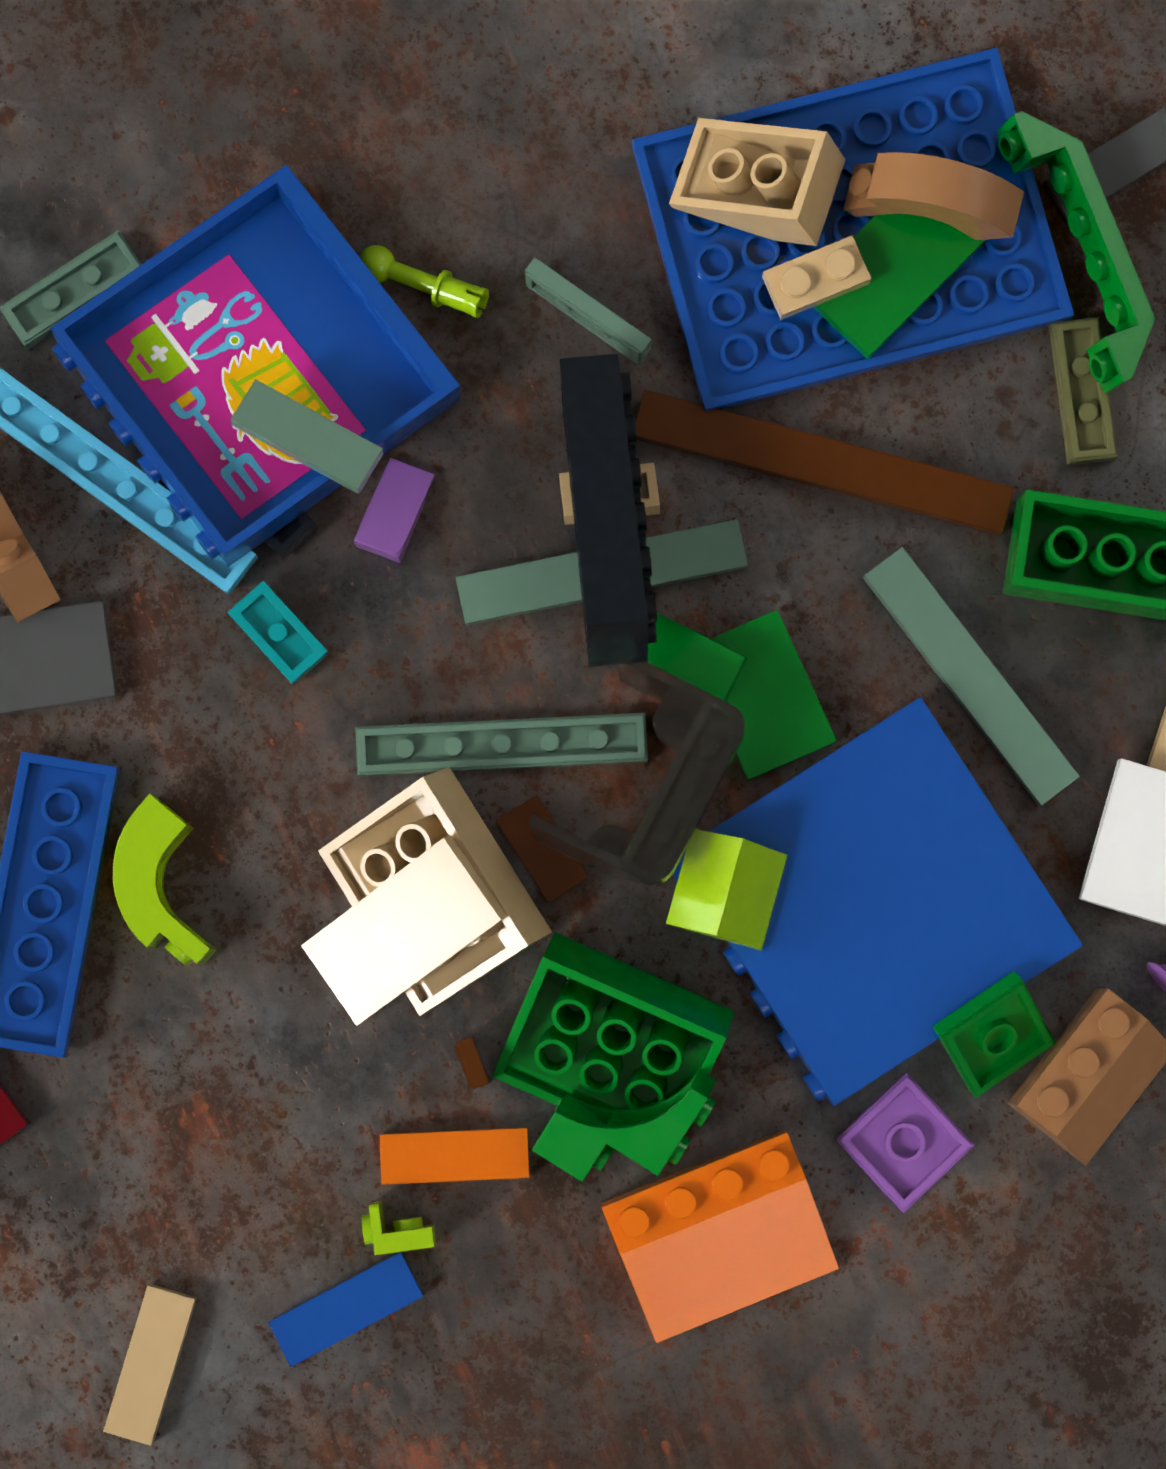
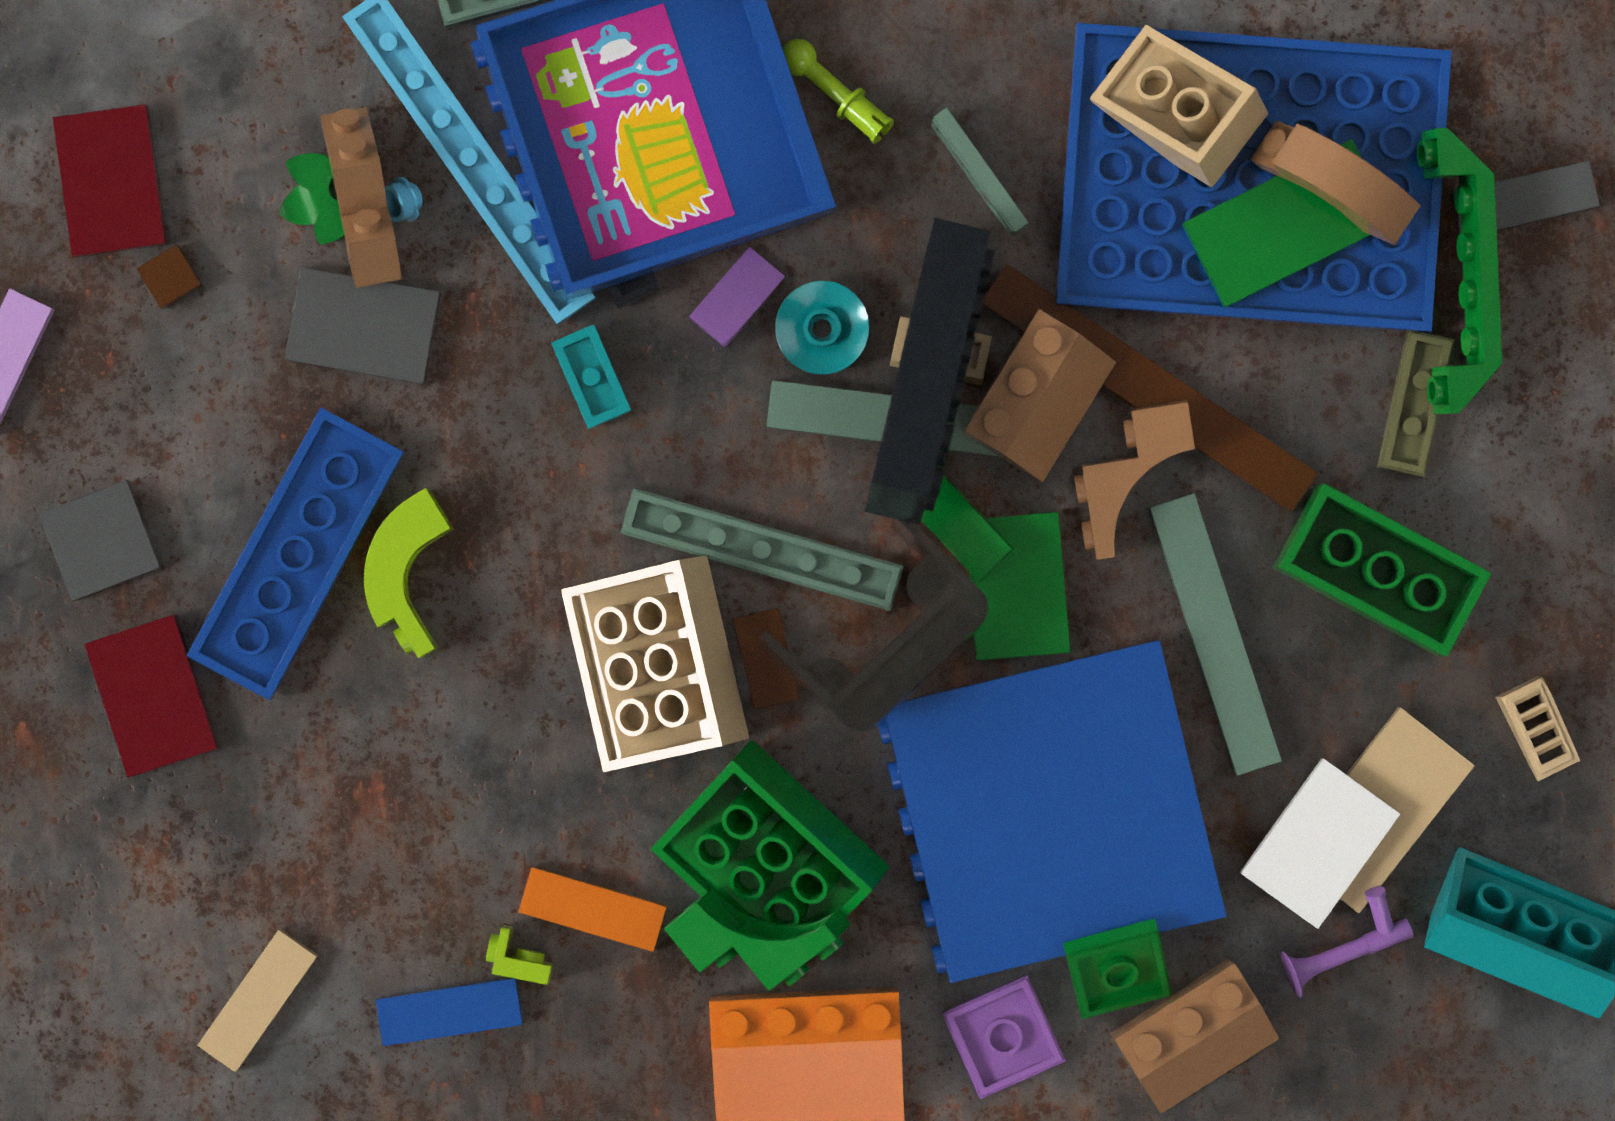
camera: 20 degrees right, 5 degrees up
sand green tile [230,379,383,494] -> none
tile [301,835,507,1026] -> none
reddish brown tile [454,1036,491,1089] -> none
lime slope [666,828,787,951] -> none
tan plate [762,235,871,320] -> none
none -> medium azure plate [385,177,423,222]
none -> teal dish [775,281,869,375]
none -> medium nougat slope [962,309,1116,483]
none -> medium nougat arch [1074,400,1195,560]

